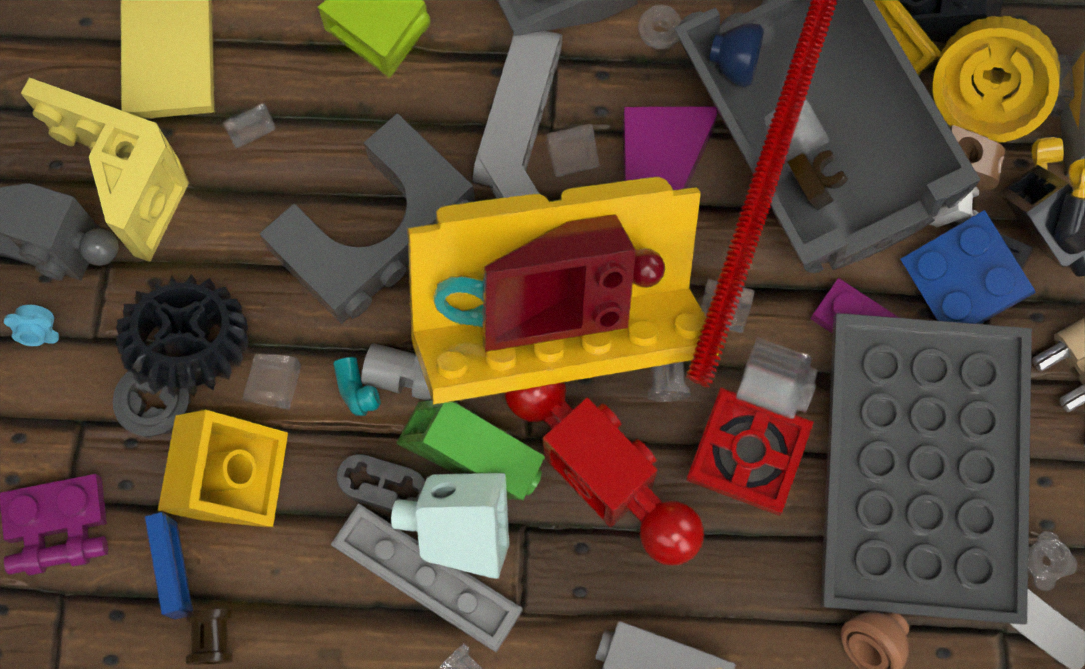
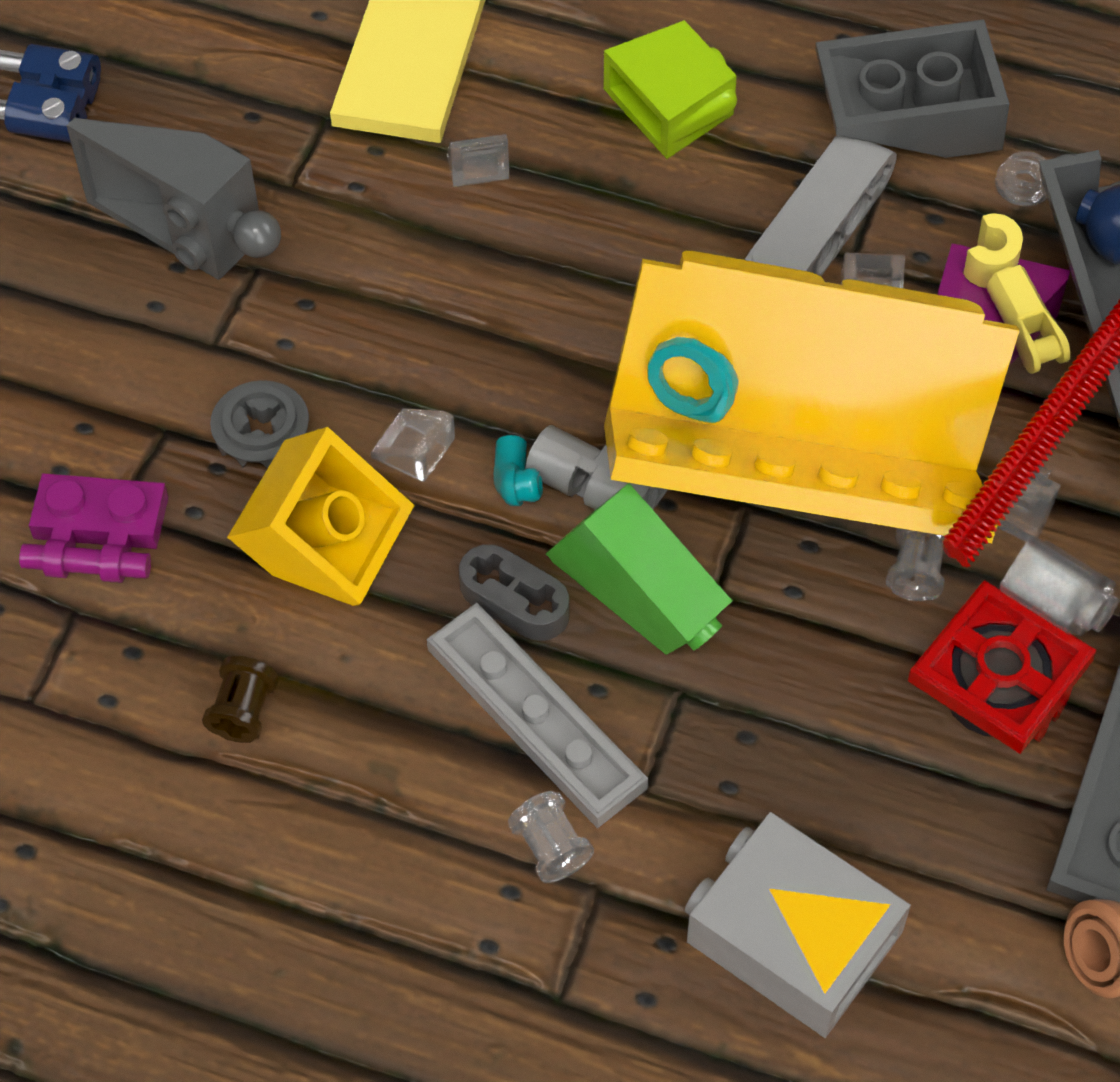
camera: 15 degrees right, 15 degrees down
medium azure plate [4,305,59,346] -> none
light yellow bracket [21,77,189,262] -> none
black gear [116,274,248,398] -> none
blue tile [145,512,193,620] -> none
dark grey arch [259,113,475,324] -> none
light aqua torso [391,473,509,579] -> none
dark red slope [483,215,665,352] -> none
red brick [504,382,704,566] -> none
none -> light yellow piece [963,213,1071,374]

